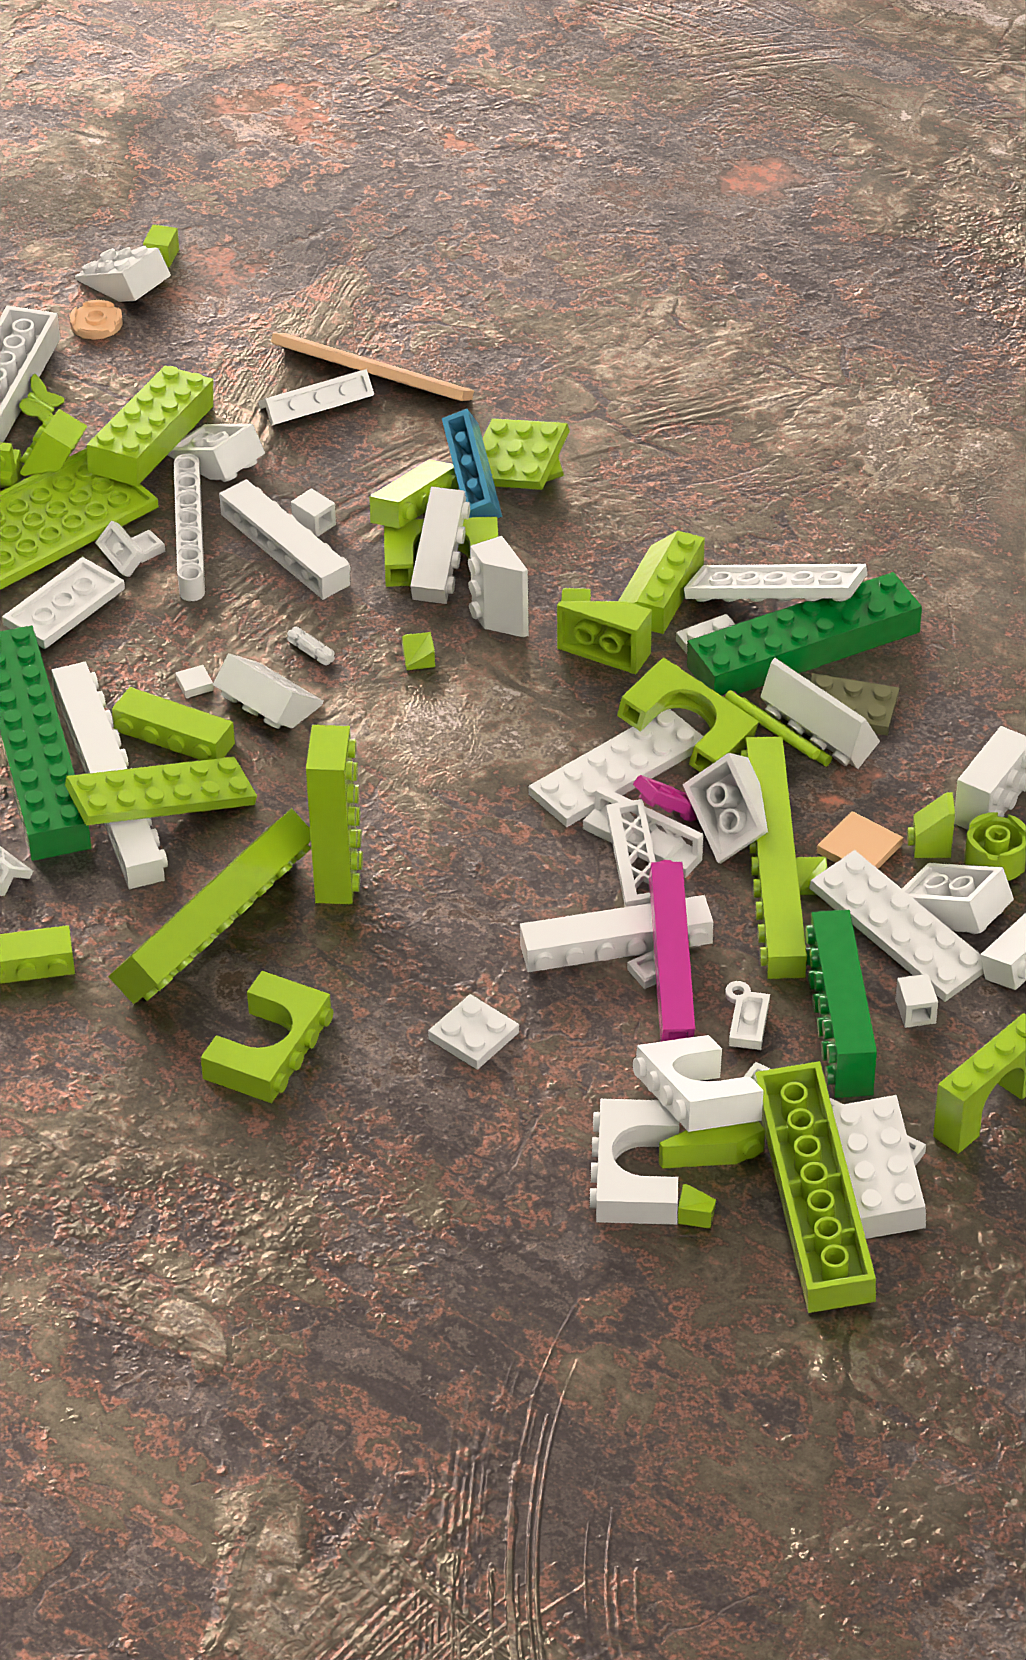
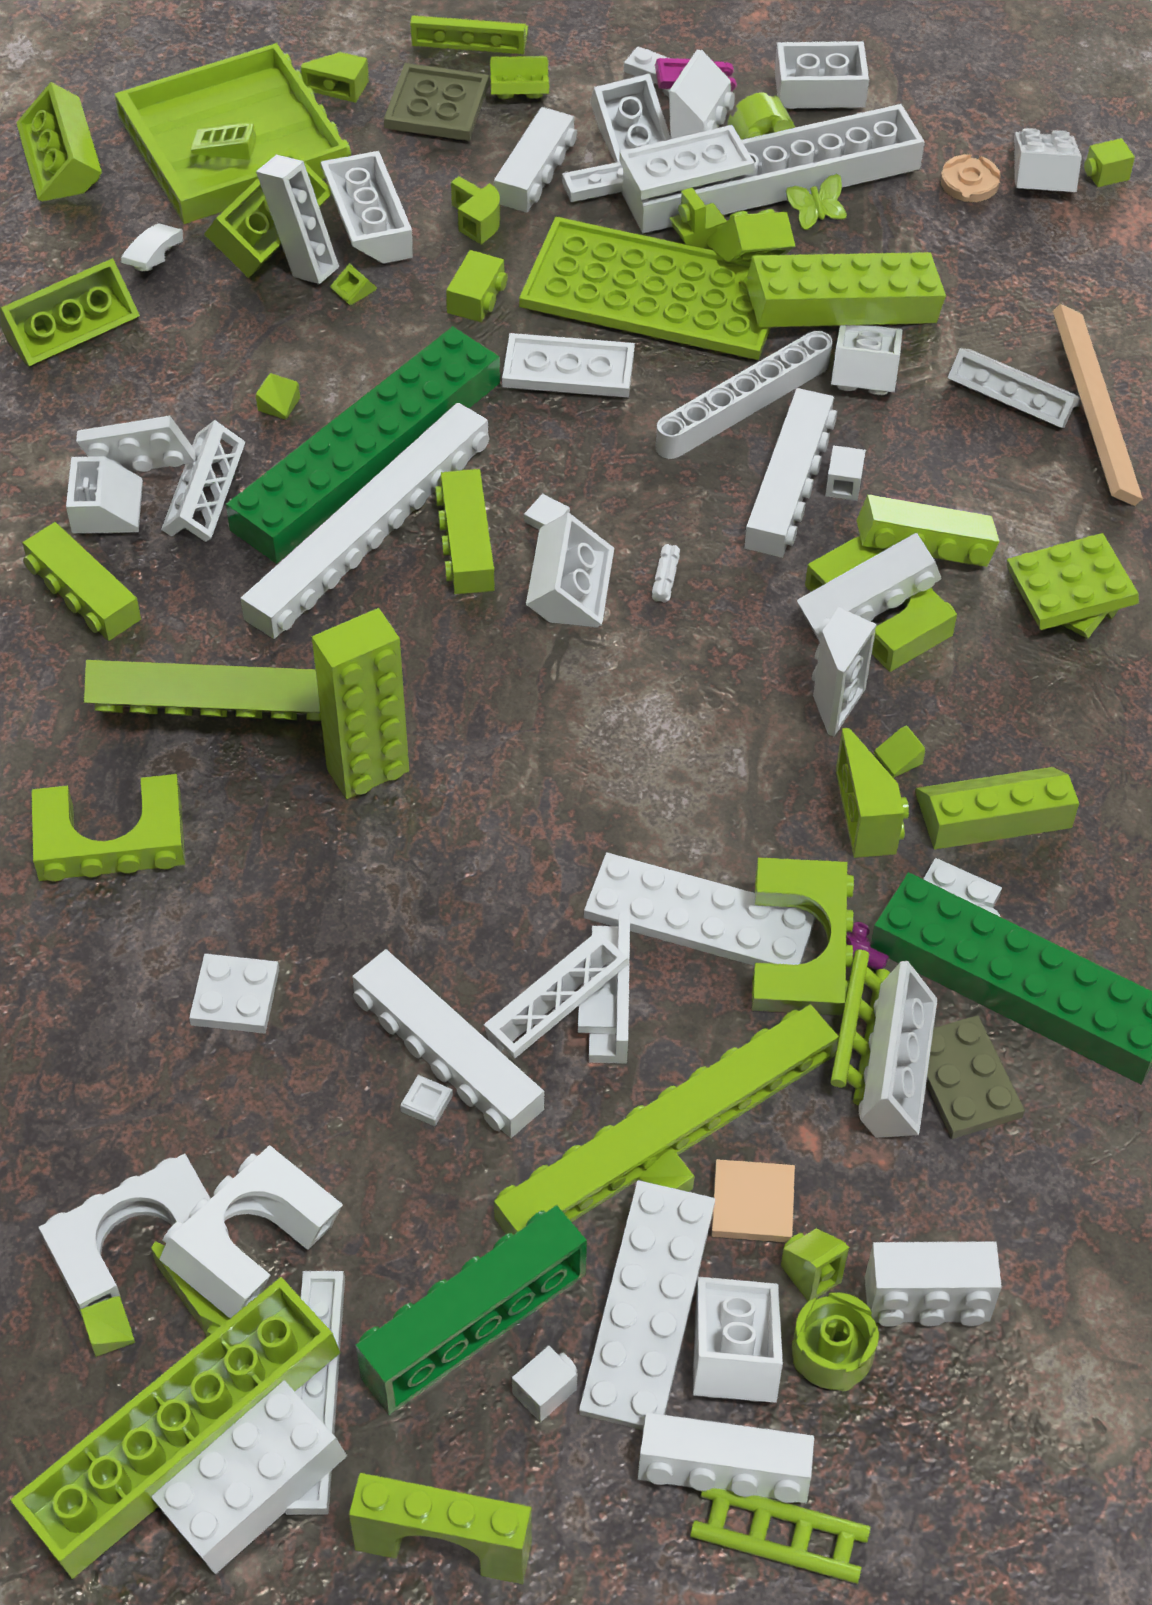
camera: 55 degrees right, 10 degrees up
lime plate [65,757,257,825] -> none
white plate [95,521,145,577] -> none
white tile [132,530,166,563] -> none
lime slope [402,632,435,670] -> none
dark azure brick [442,409,502,518] -> none
dark pink hinge [633,775,698,822] -> none
dark pink brick [649,860,695,1042] -> none
white slope [683,753,768,864] -> none
white plate [684,564,867,602] -> none
white hinge [725,981,770,1050] -> none

